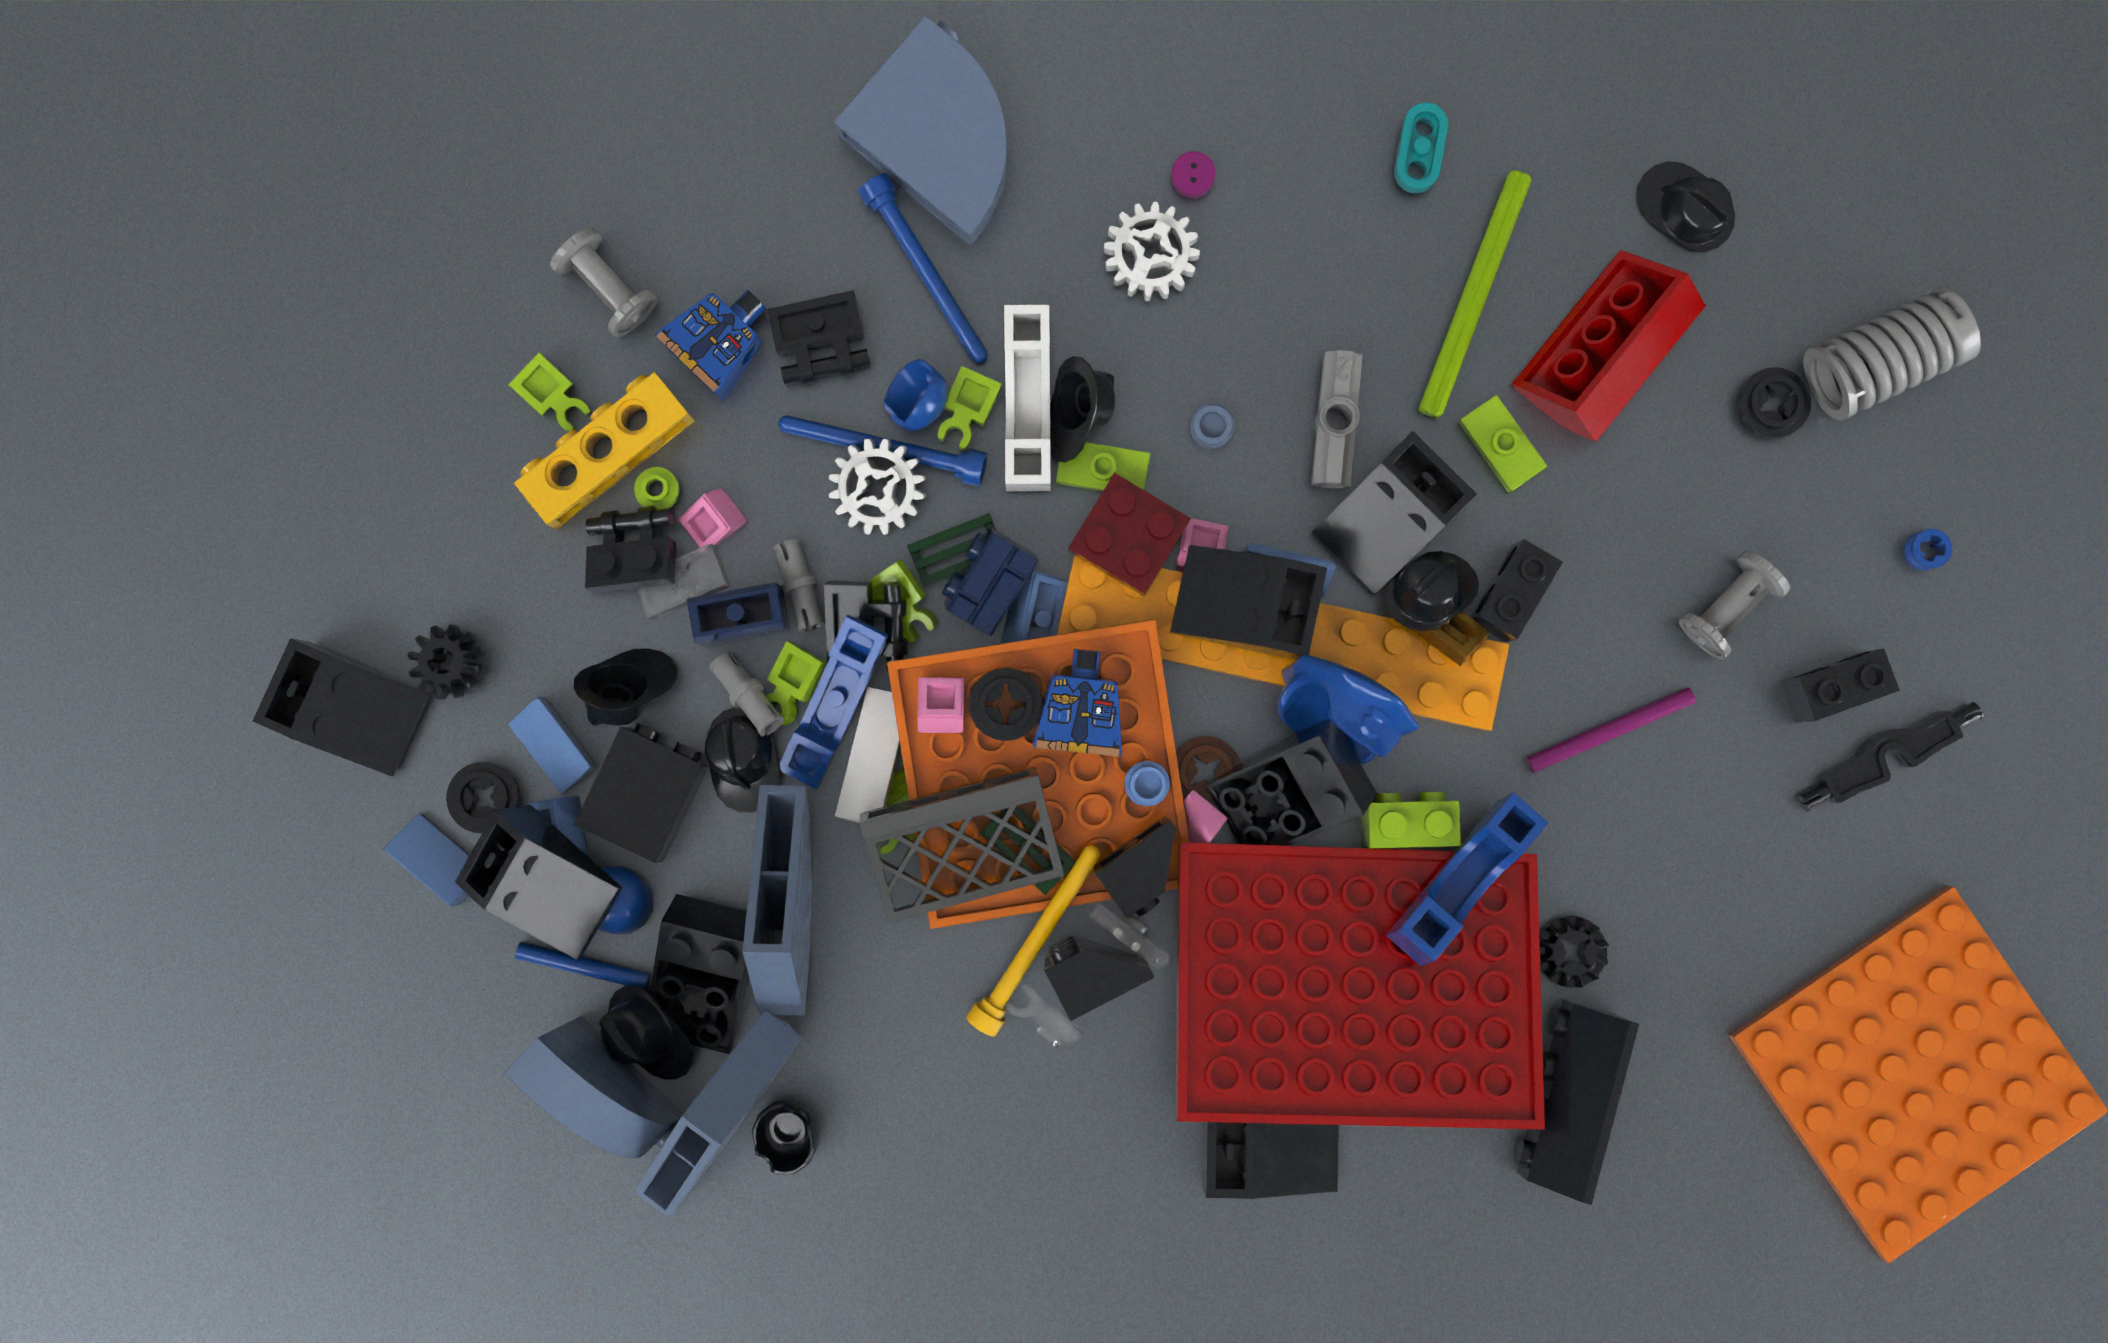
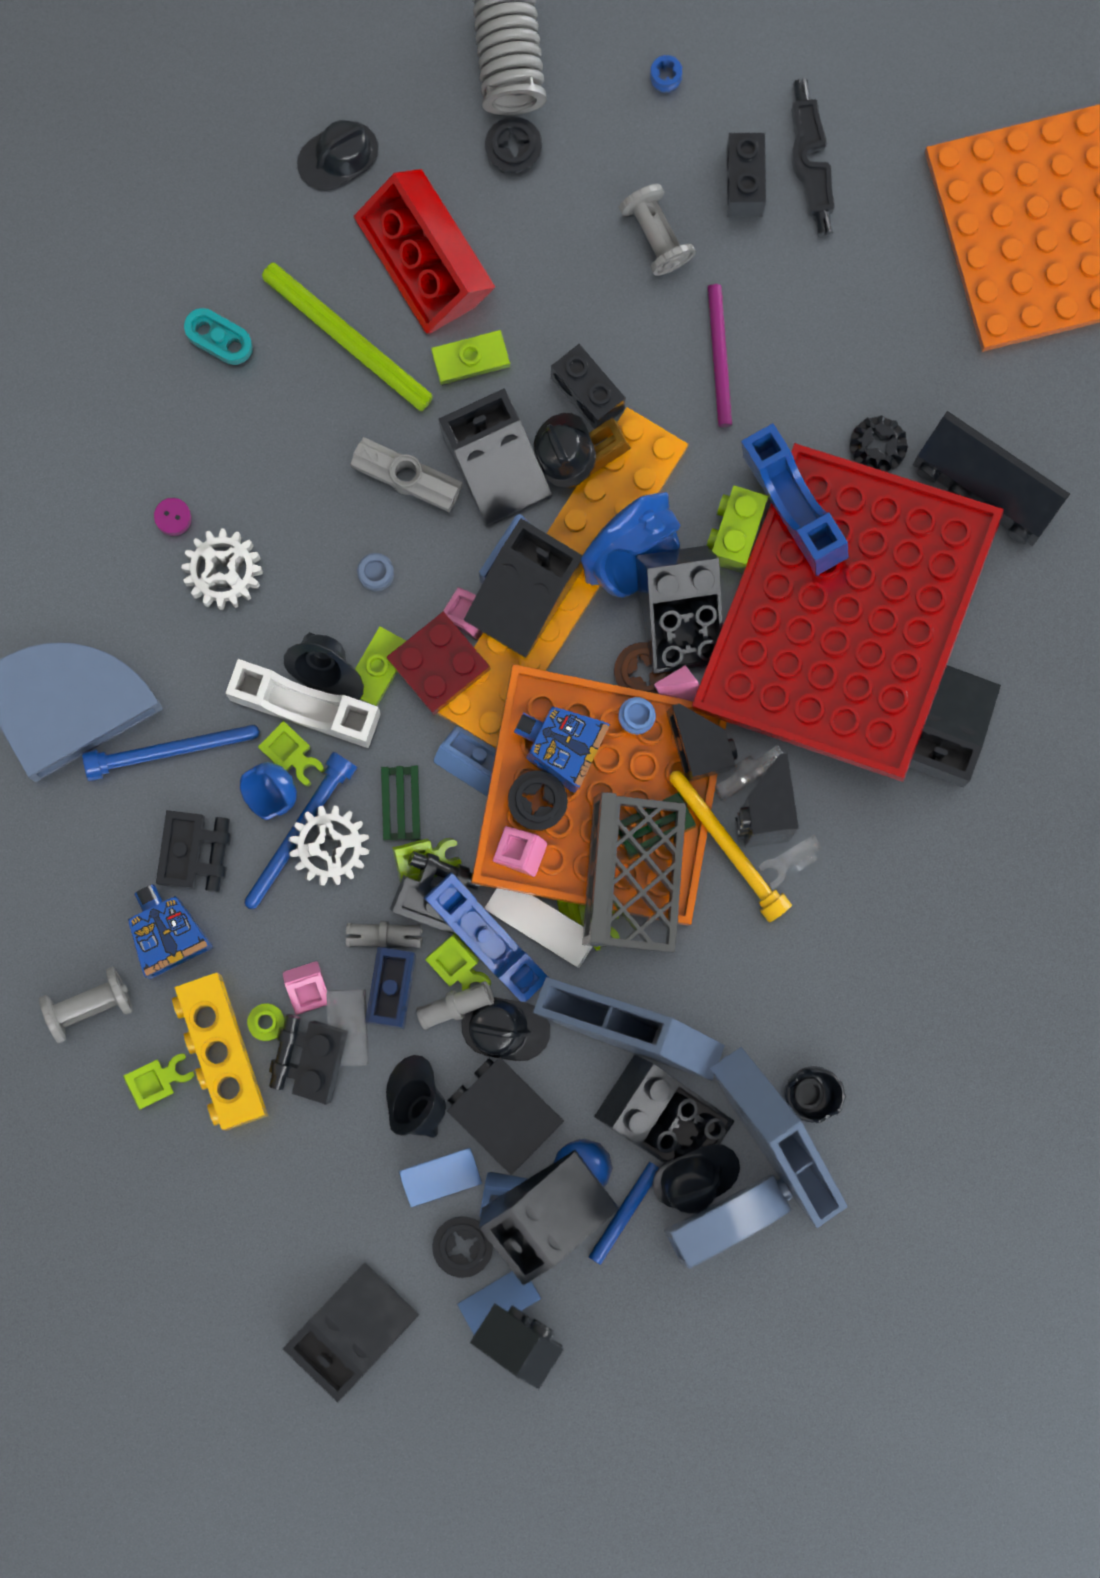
camera: 70 degrees left, 5 degrees down
black gear [407,624,487,700] -> none
dark blue brick [942,528,1039,636] -> none
none -> black brick [470,1303,564,1389]

